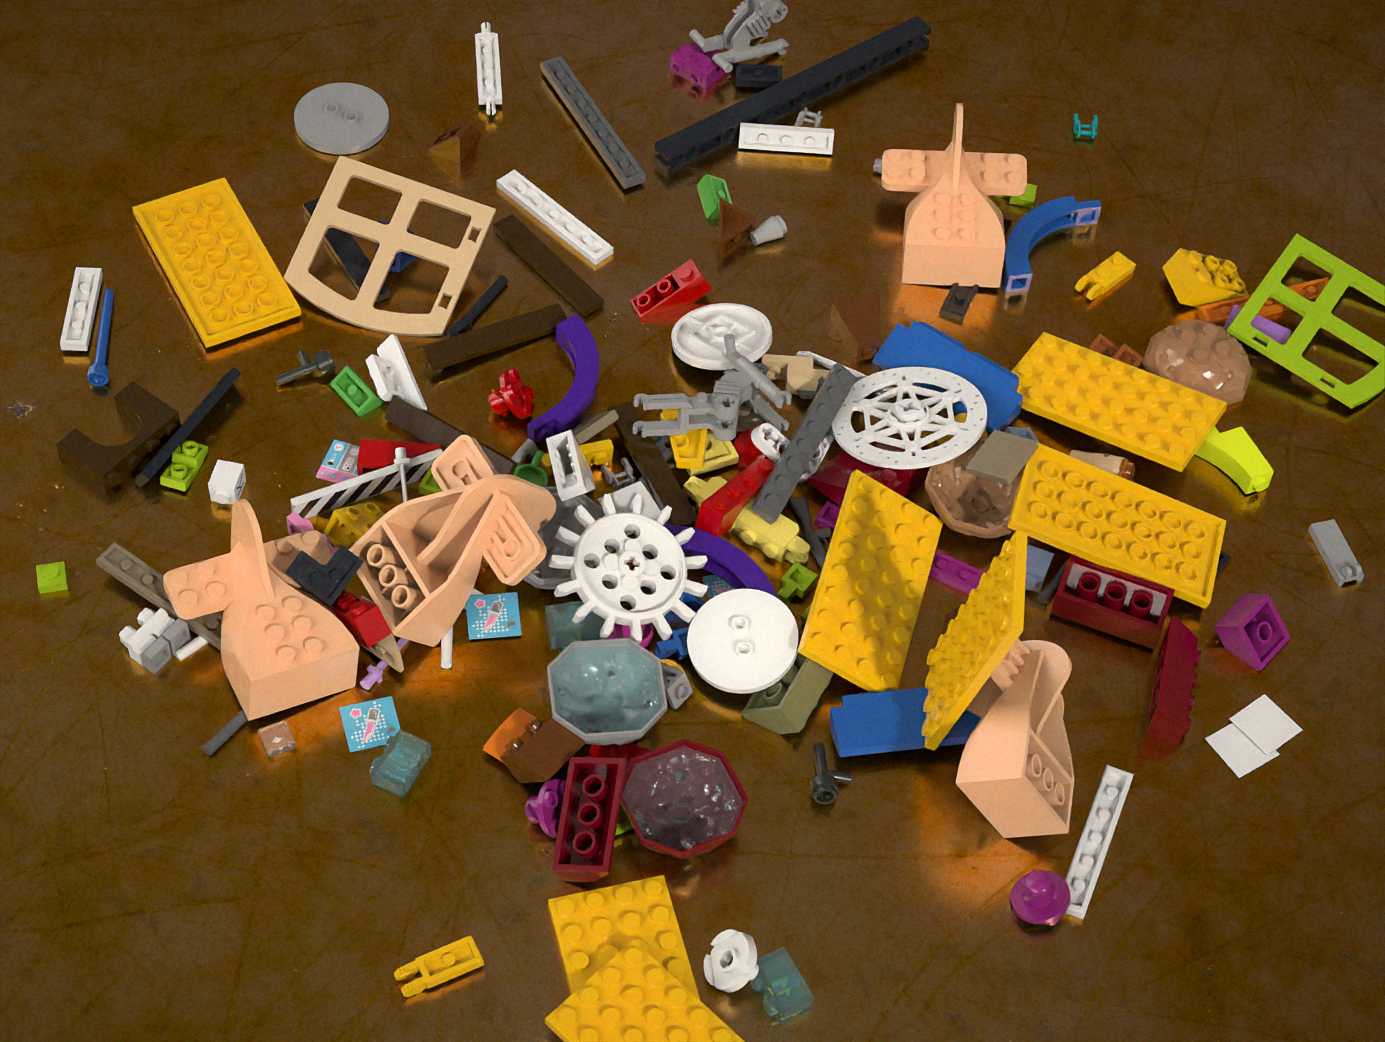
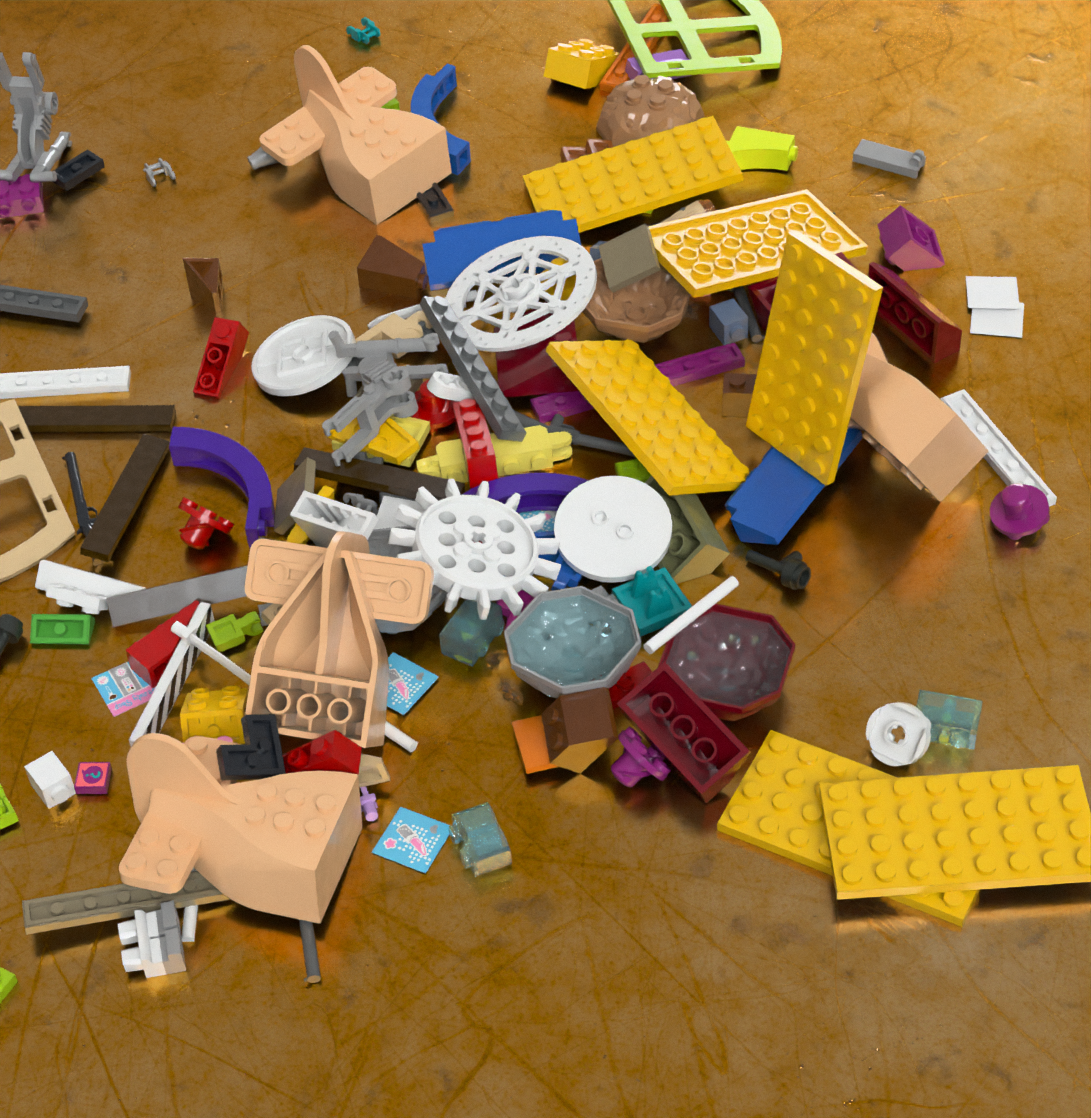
camera: 40 degrees left, 5 degrees down
clear tile [258,720,296,757] -> none
yellow hinge [394,935,484,997] -> none
black piece [653,16,932,174] -> none
bright green slope [697,174,733,219] -> none
white plate [739,123,834,154] -> none
light grey cone [750,215,787,246] -> none
lime plate [777,562,818,607] -> none
yellow hinge [1075,251,1136,300] -> none
none -> magenta tile [74,762,112,794]
none -> teal plate [612,566,692,637]
none -> white bar [644,576,739,654]

